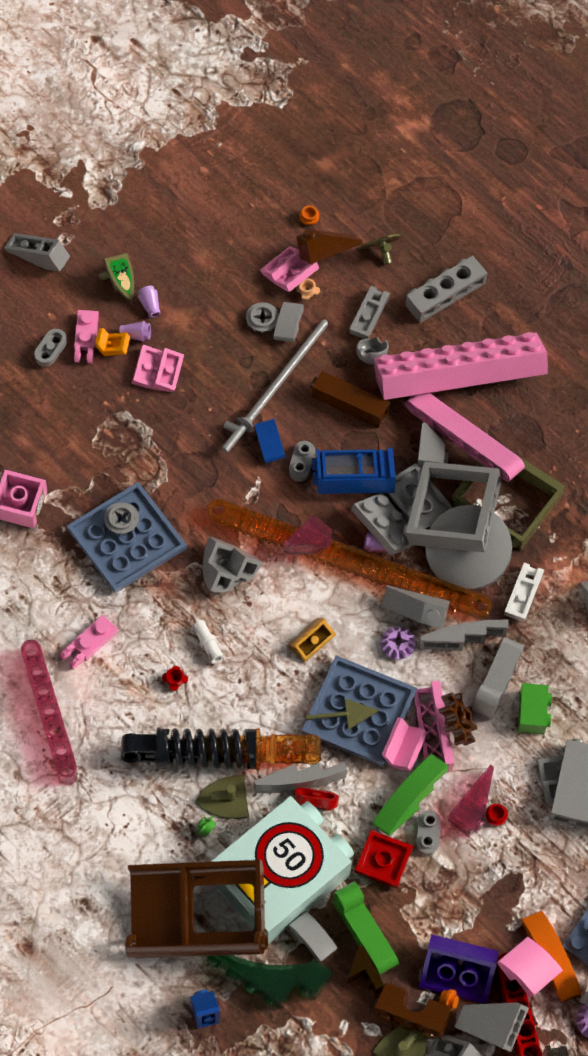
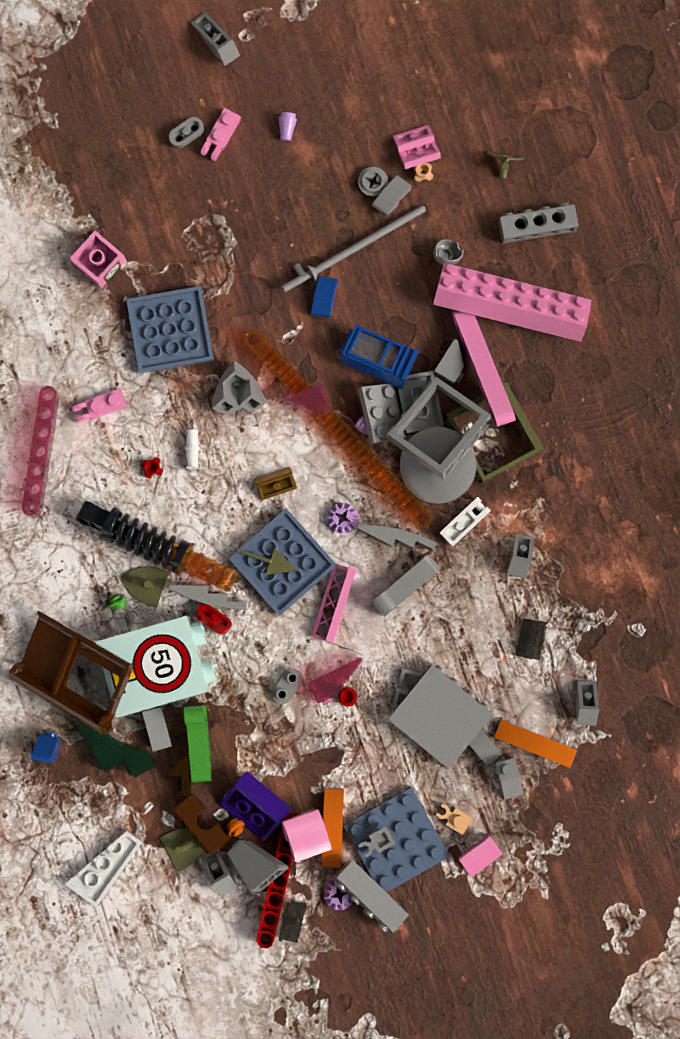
camera: 30 degrees right, 20 degrees up
light orange bracket [95,328,130,356] -> none
shield [99,253,134,302] -> none
light grey gear [104,502,139,535] -> none
lavender cone [119,321,151,342] -> none
bright pink slope [131,345,184,392] -> none
light grey plate [289,441,315,482] -> none
reddish brown slope [296,229,363,264] -> none
orange plate [299,205,320,225] -> none
reddish brown brick [310,371,390,428] -> none
light grey plate [349,286,390,339] -> none
red plate [355,830,413,889] -> none
bright green slope [372,754,448,836] -> none
light grey slope [382,585,450,628] -> none
bright pink panel [382,718,427,771] -> none
reddish brown gear [439,692,477,746] -> none
bright green brick [518,683,552,734] -> none

